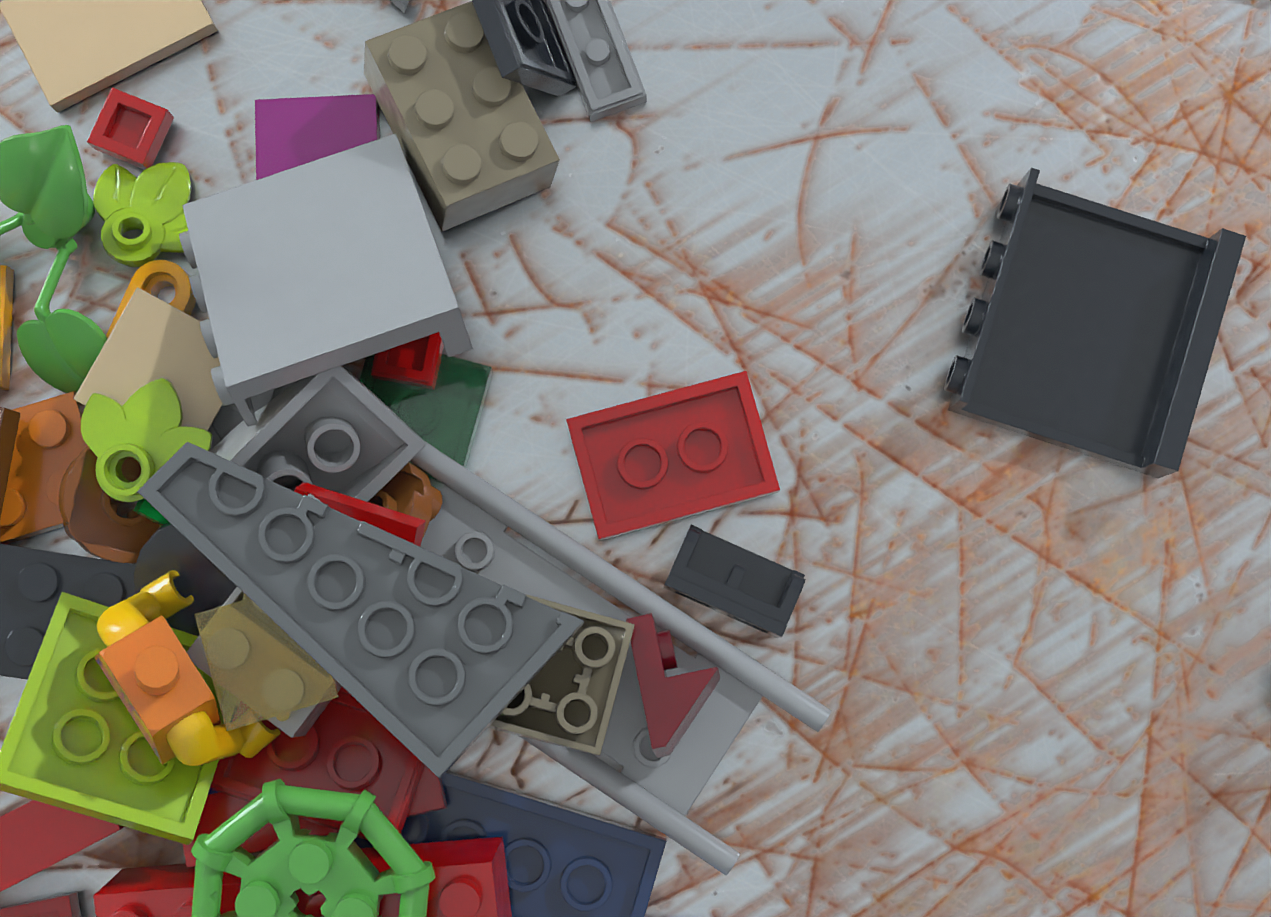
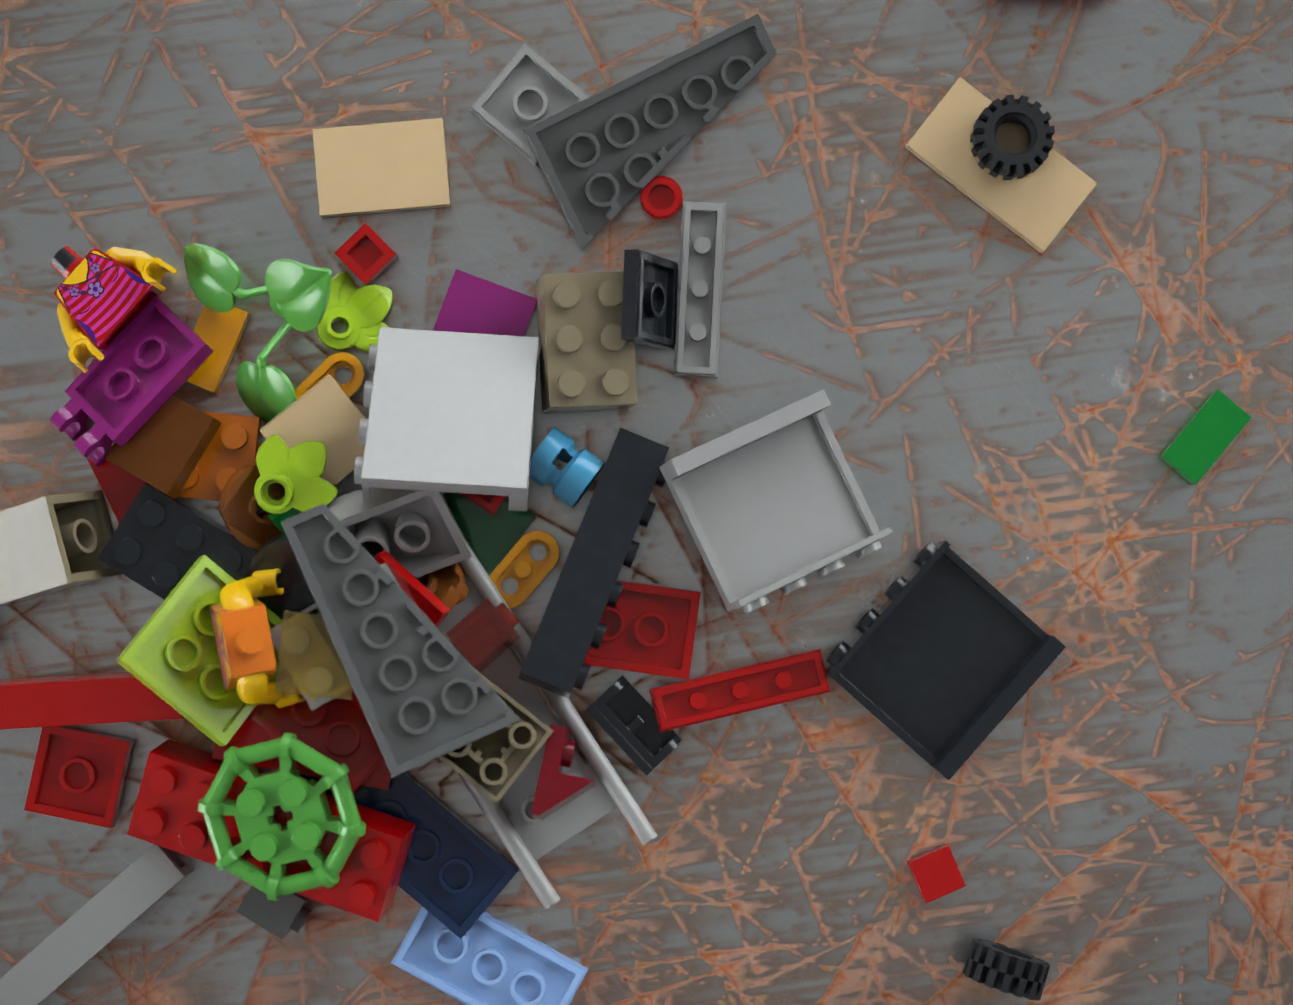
camera: 25 degrees right, 5 degrees up
none -> clear red brick [446,598,521,673]
none -> light orange plate [489,531,560,608]
none -> black brick [518,428,670,698]
none -> dark azure wheel [530,427,605,509]
none -> red tile [649,649,831,733]
none -> light grey panel [659,389,892,614]
none -> red tile [907,844,966,903]

